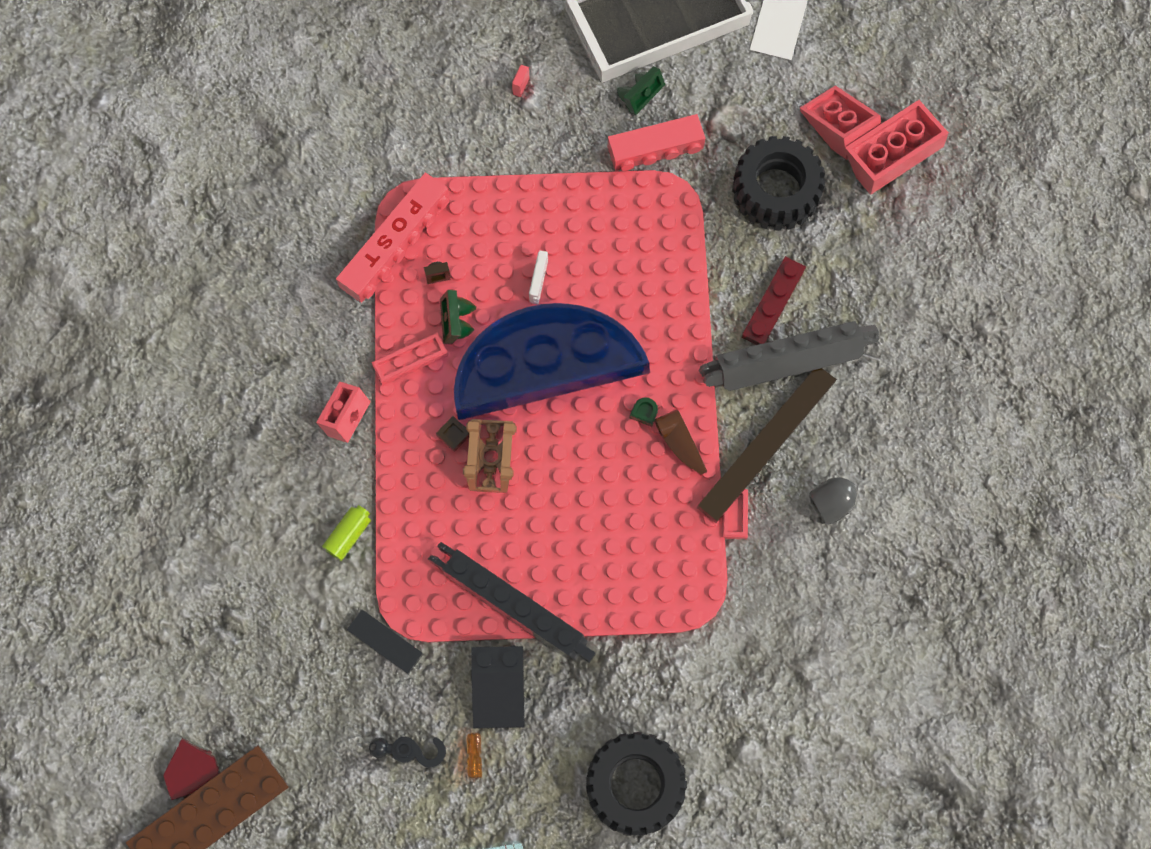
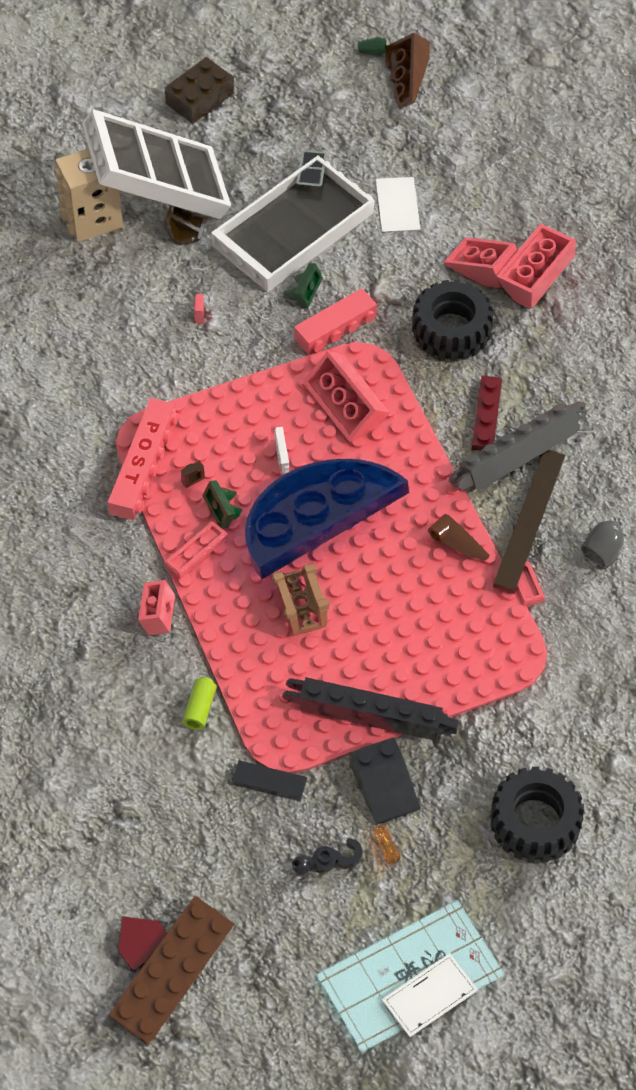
camera: 20 degrees left, 15 degrees down
dark brown plate [436,416,469,452] -> none
dark green tile [629,397,658,427] -> none
none -> coral slope [302,351,390,442]

